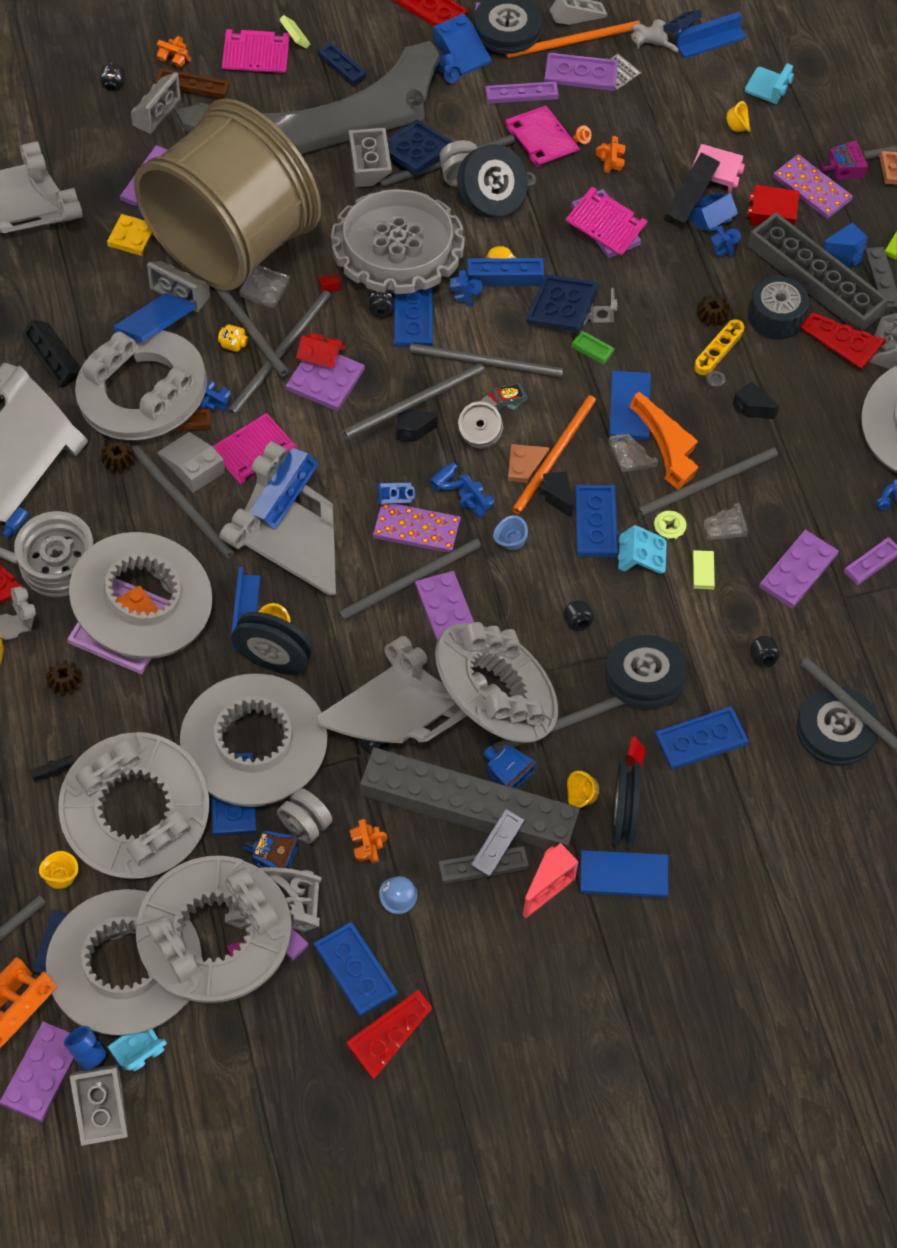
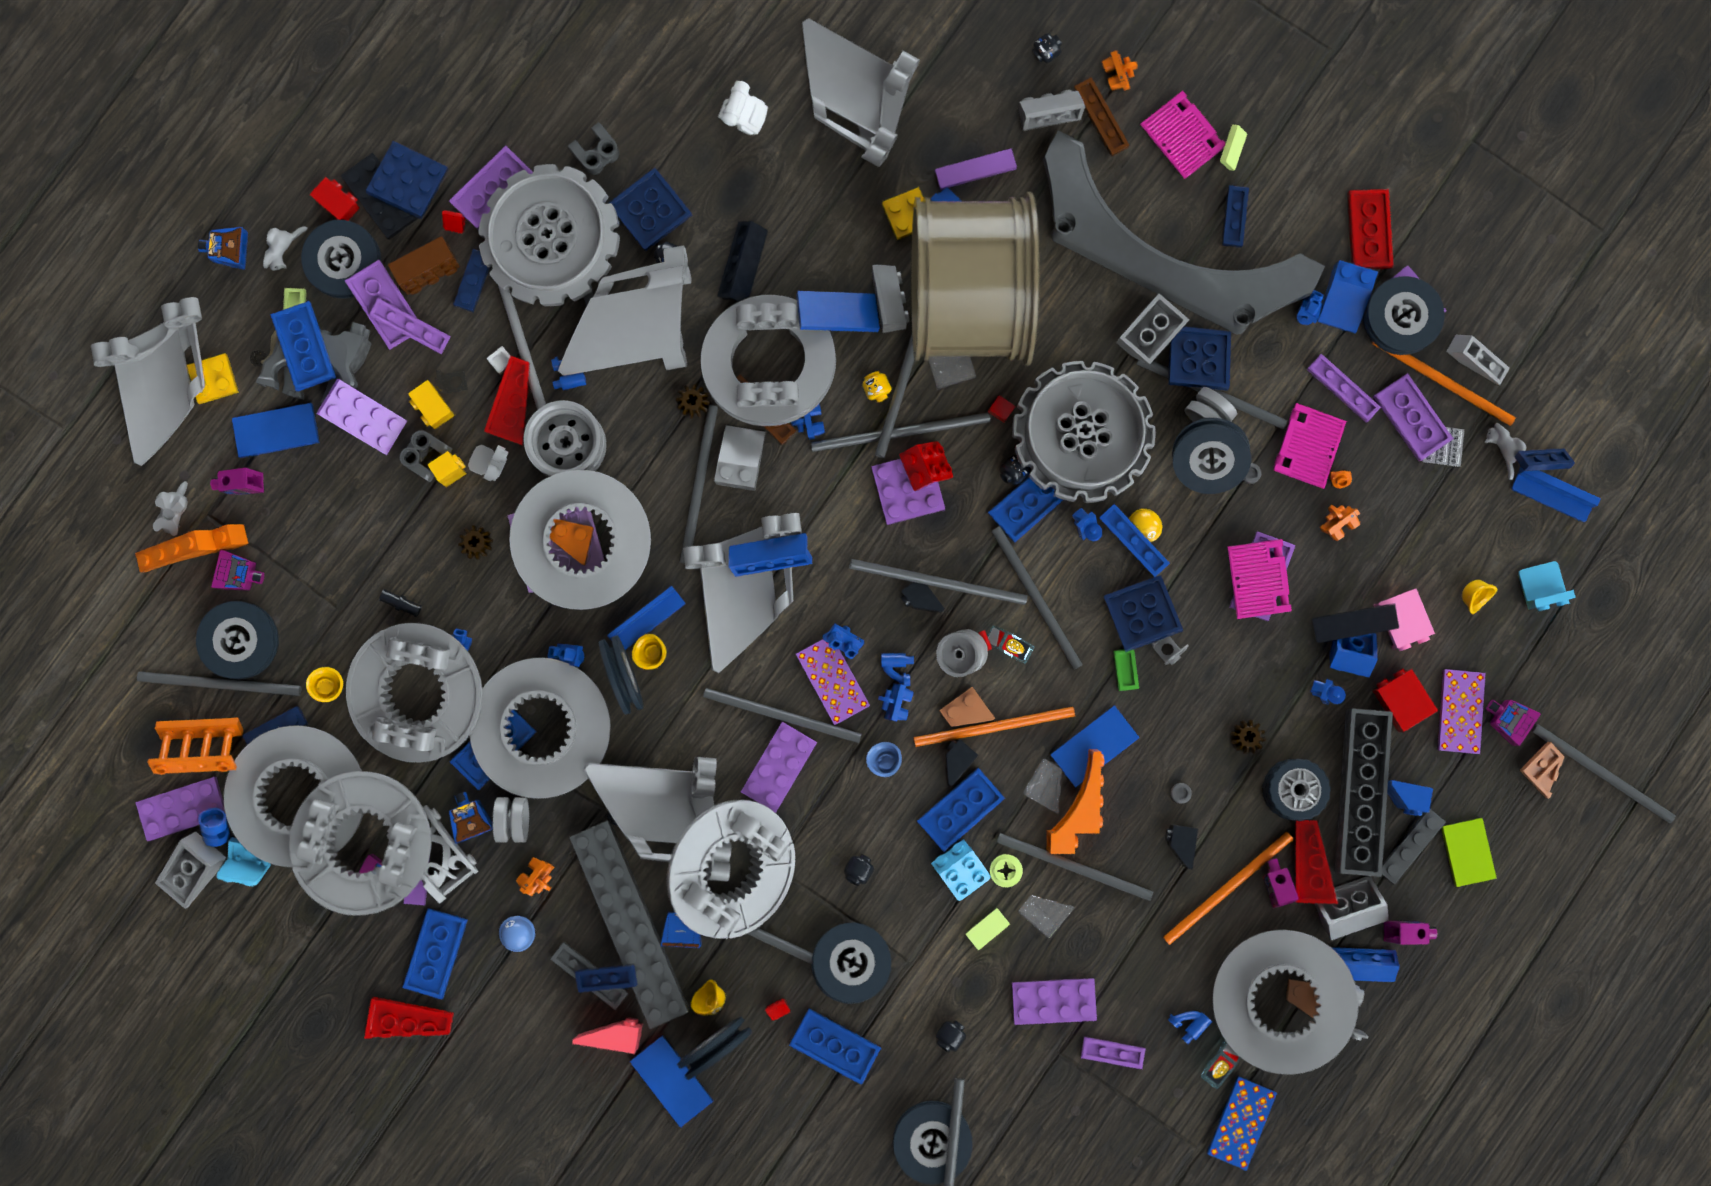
camera: 50 degrees right, 25 degrees up
dark pink window [212,413,298,485] -> none
yellow beam [694,319,744,375] -> none
none -> blue hips [548,644,584,667]
none -> orange piece [1163,832,1293,945]
none -> magenta torso [1264,859,1299,909]

